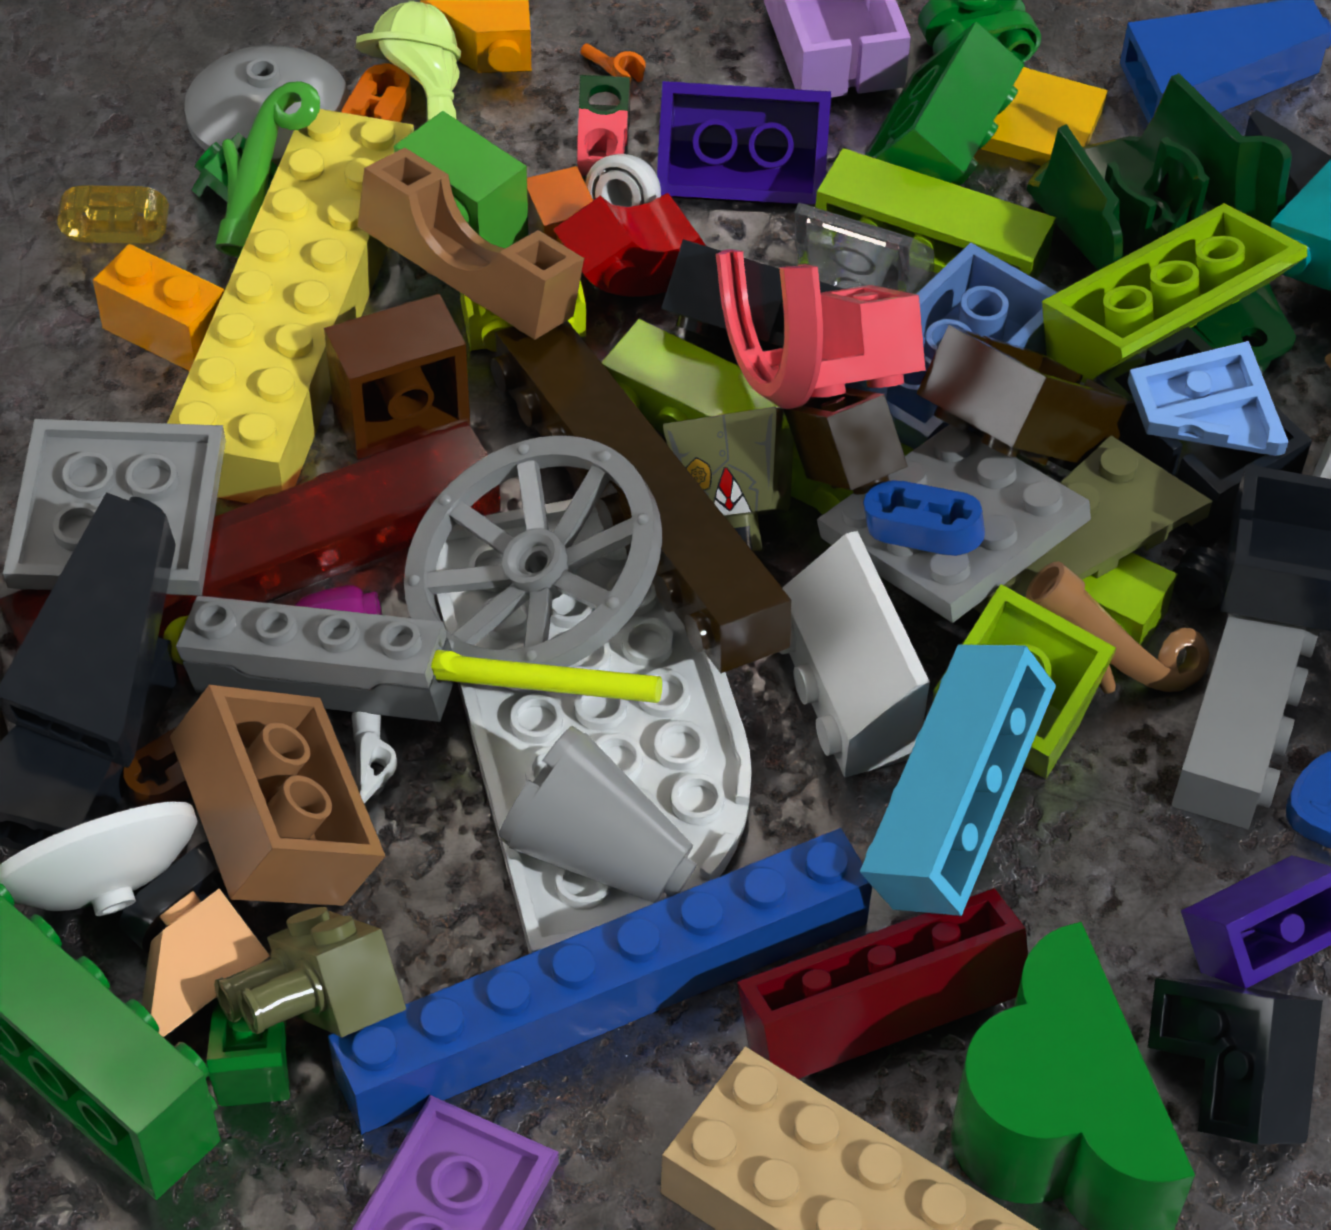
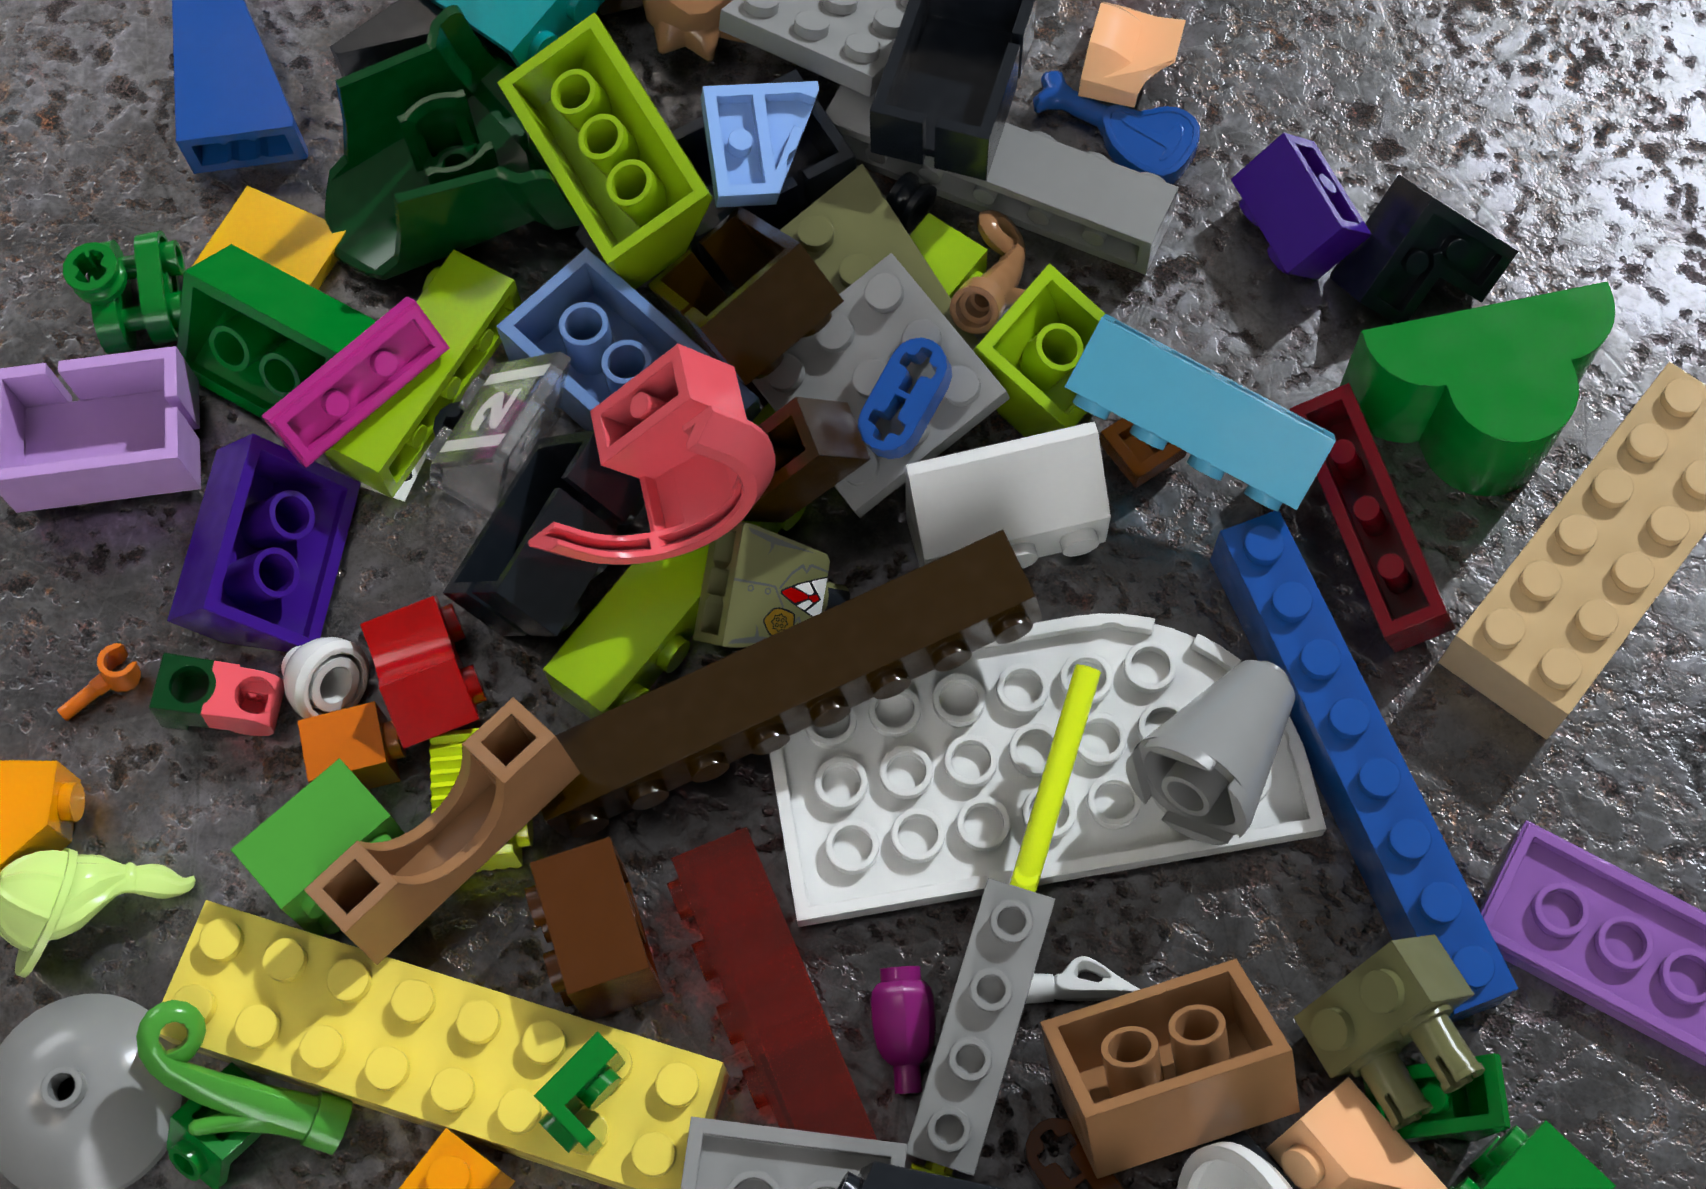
camera: 80 degrees left, 15 degrees up
orange beam [341,63,412,122] -> none
light grey wheel [404,436,662,667] -> none
none -> dark pink tile [261,297,450,468]
none -> green bracket [534,1031,625,1156]

